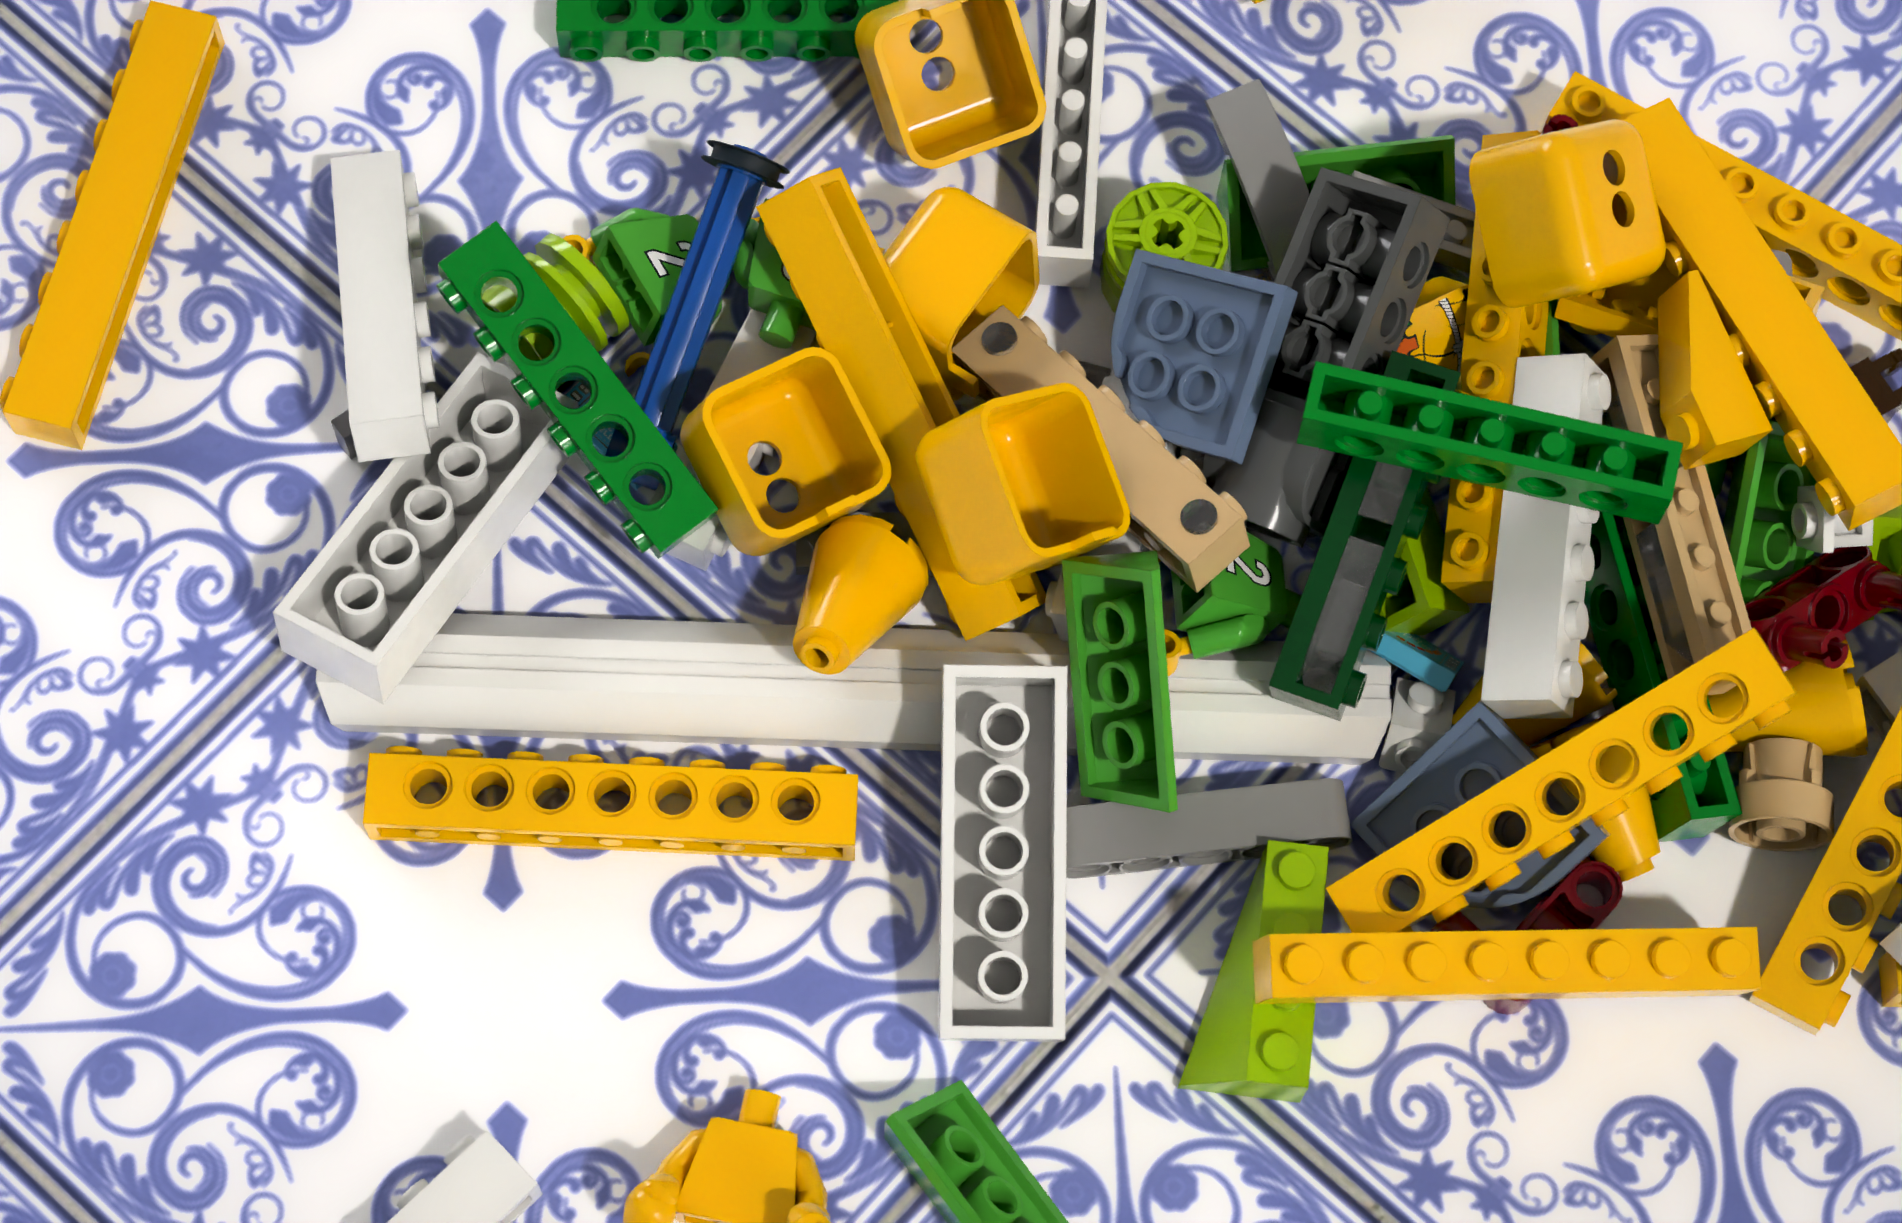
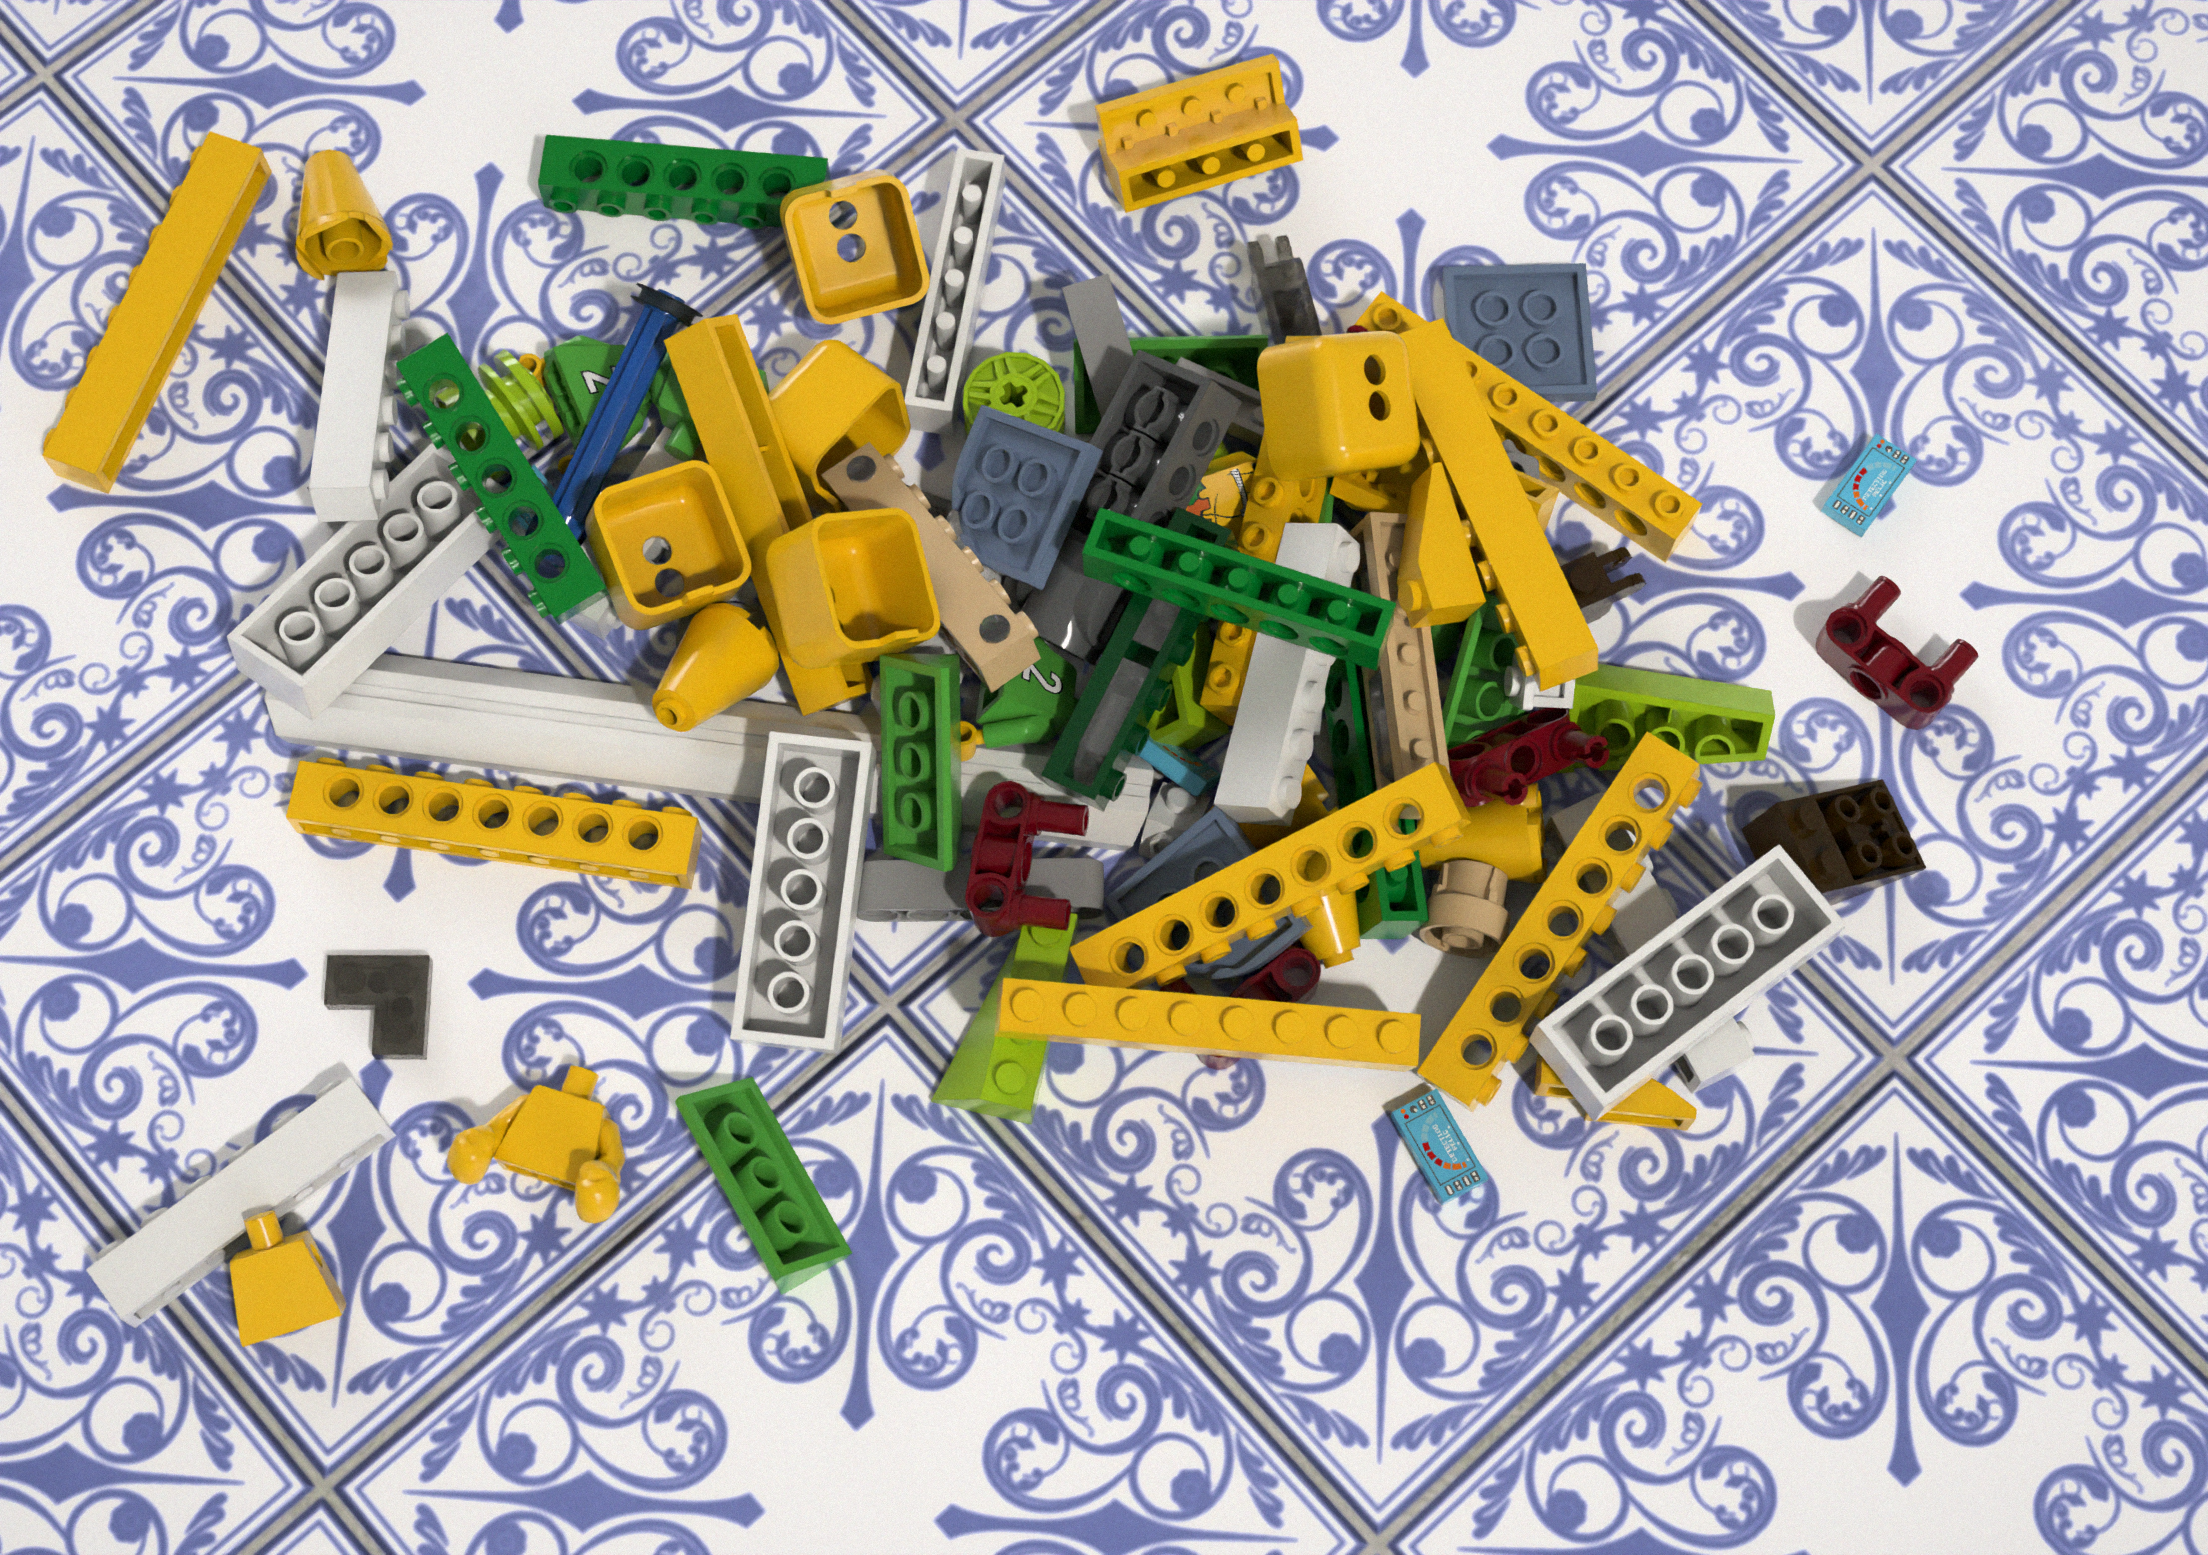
camera: 10 degrees right, 0 degrees up
none -> yellow cone [295,150,393,281]
none -> clear smoke plate [324,955,433,1060]
none -> dark red piece [965,781,1089,937]
none -> clear smoke hinge [1246,235,1322,347]
none -> medium azure tile [1390,1088,1489,1206]
none -> sand blue plate [1442,263,1597,402]

